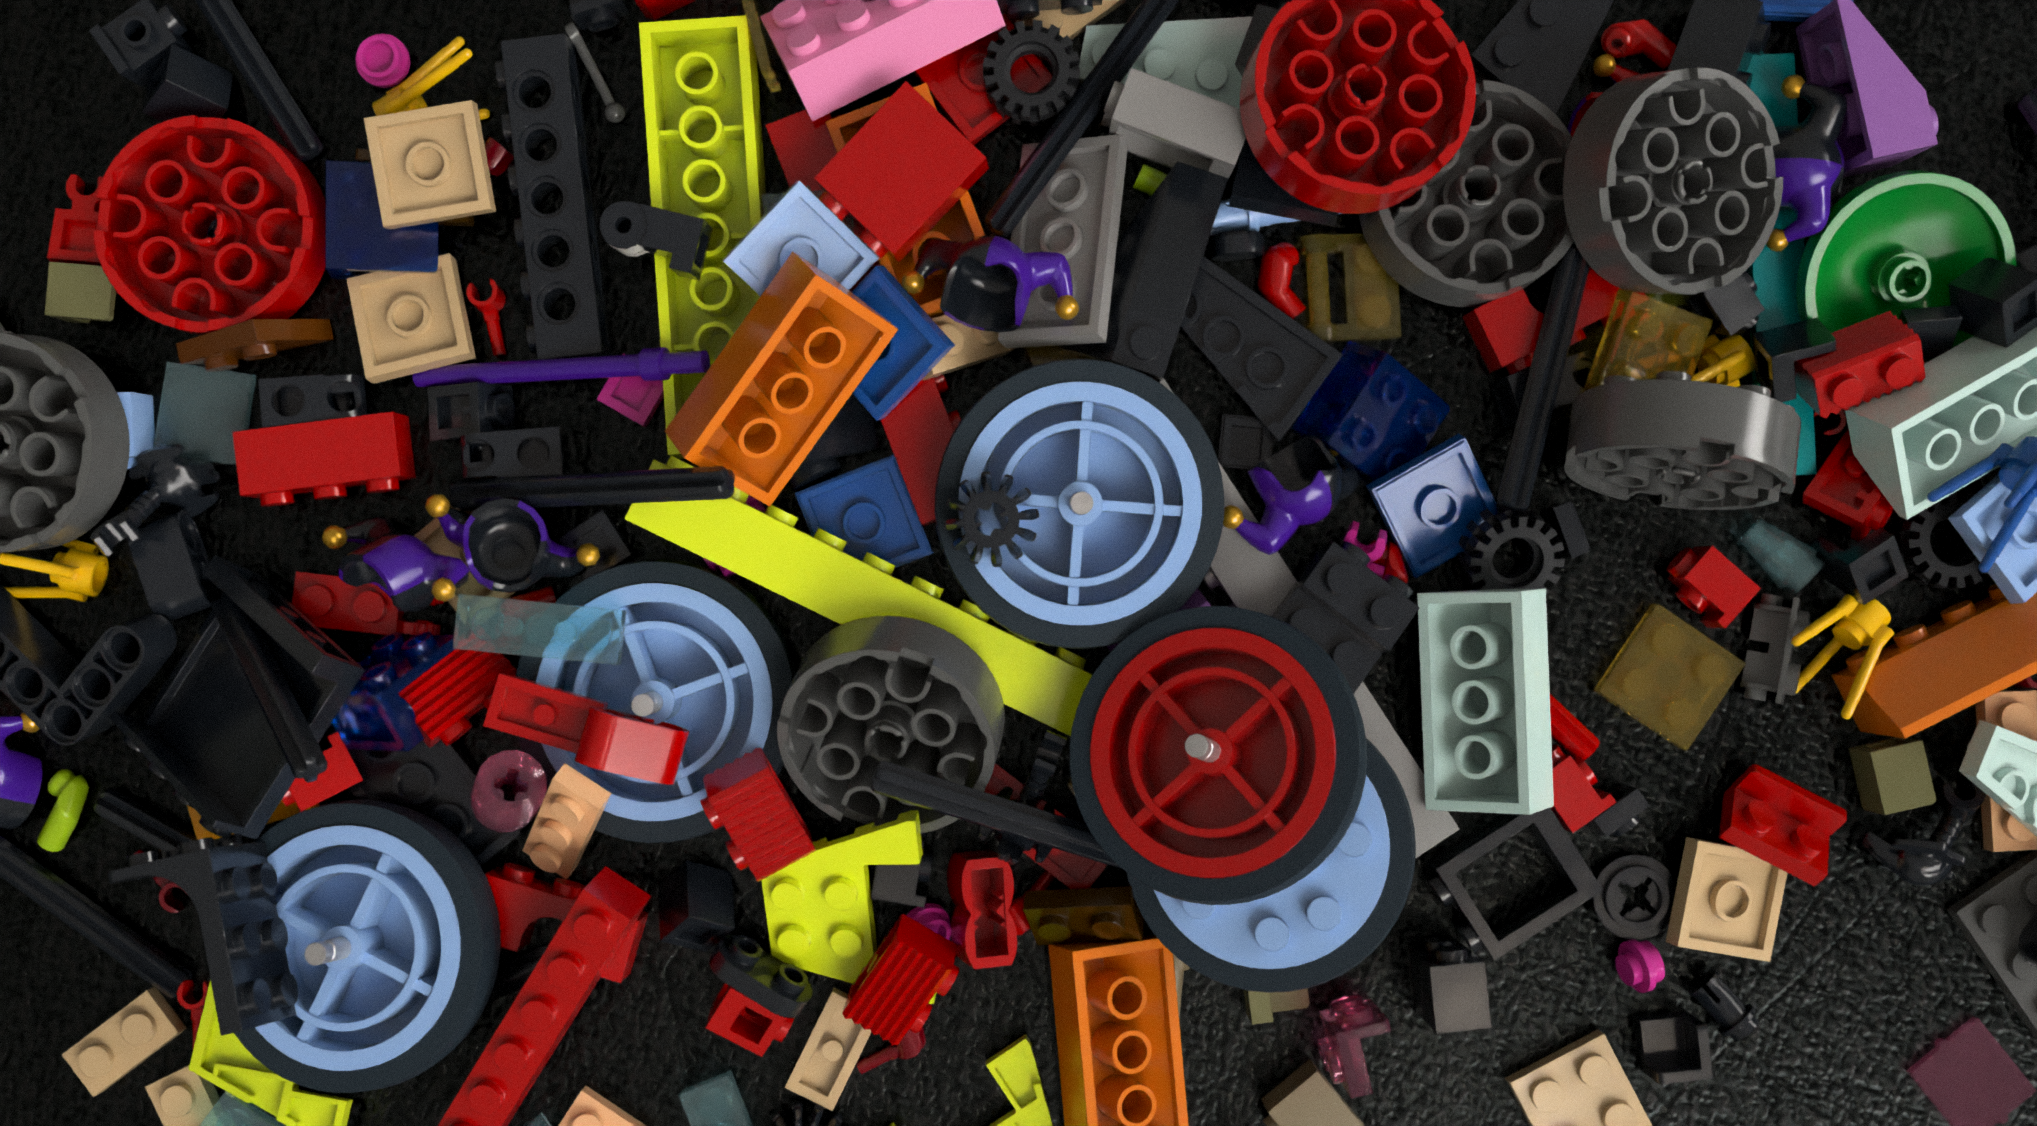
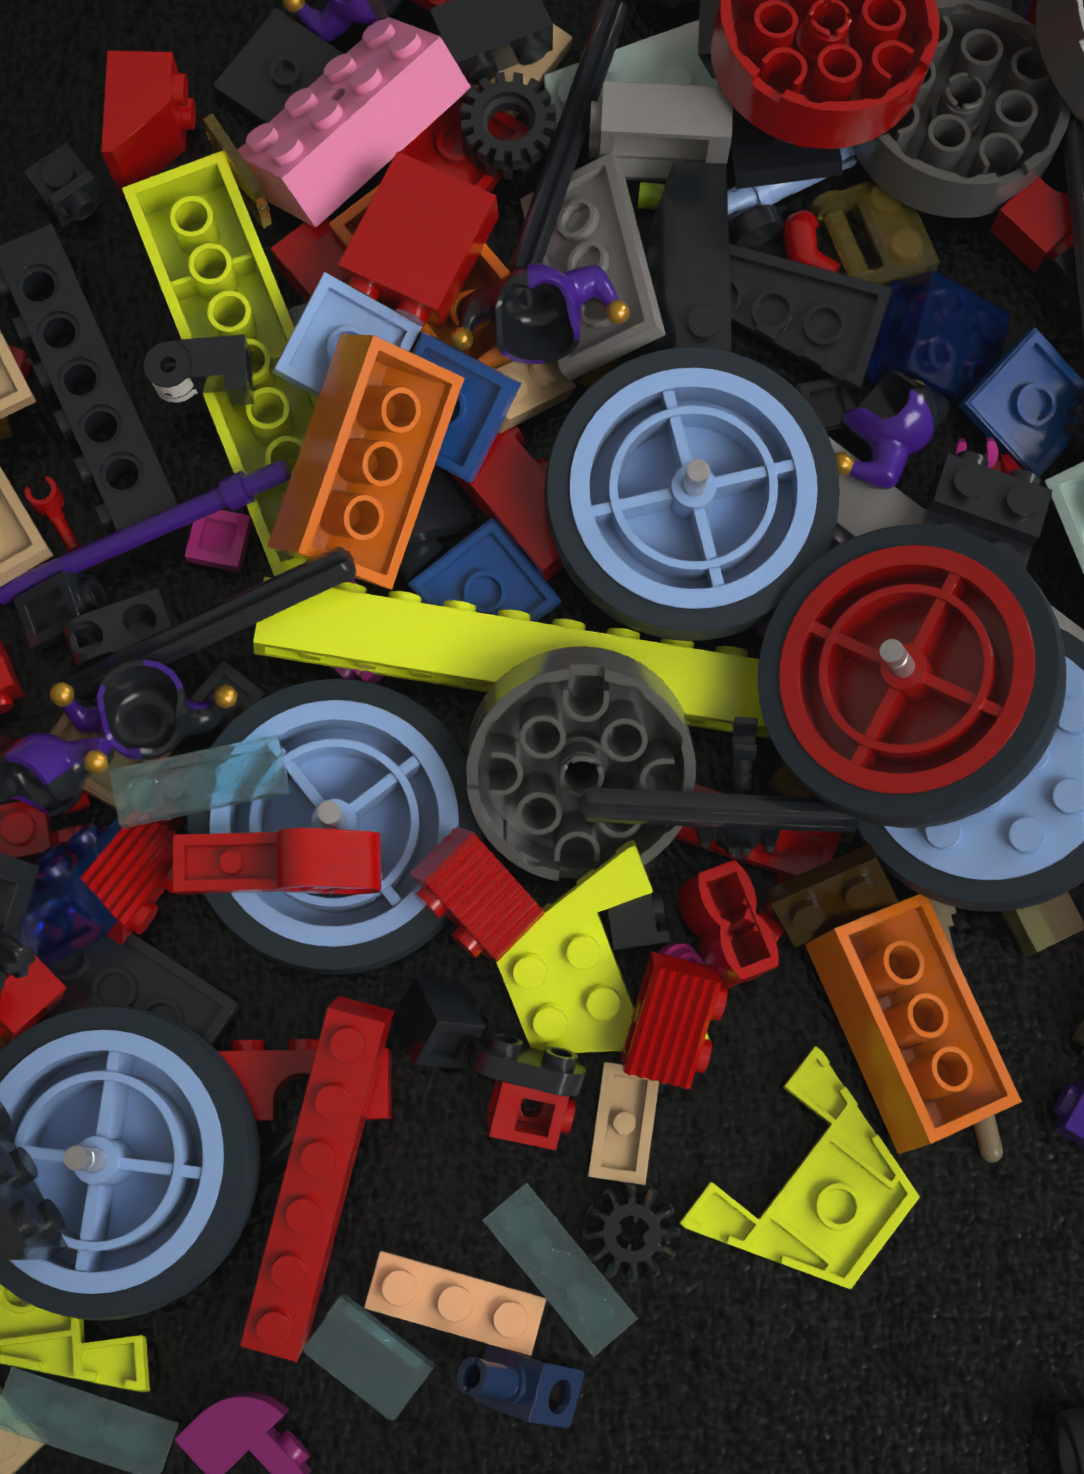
camera: 15 degrees left, 10 degrees down
clear pink piece [471,750,547,833] -> none
light nougat plate [522,763,612,879] -> none
dark grey hinge [564,21,626,123] -> none
dark red hand [856,1027,926,1074] -> none
black gear [944,472,1039,567] -> none

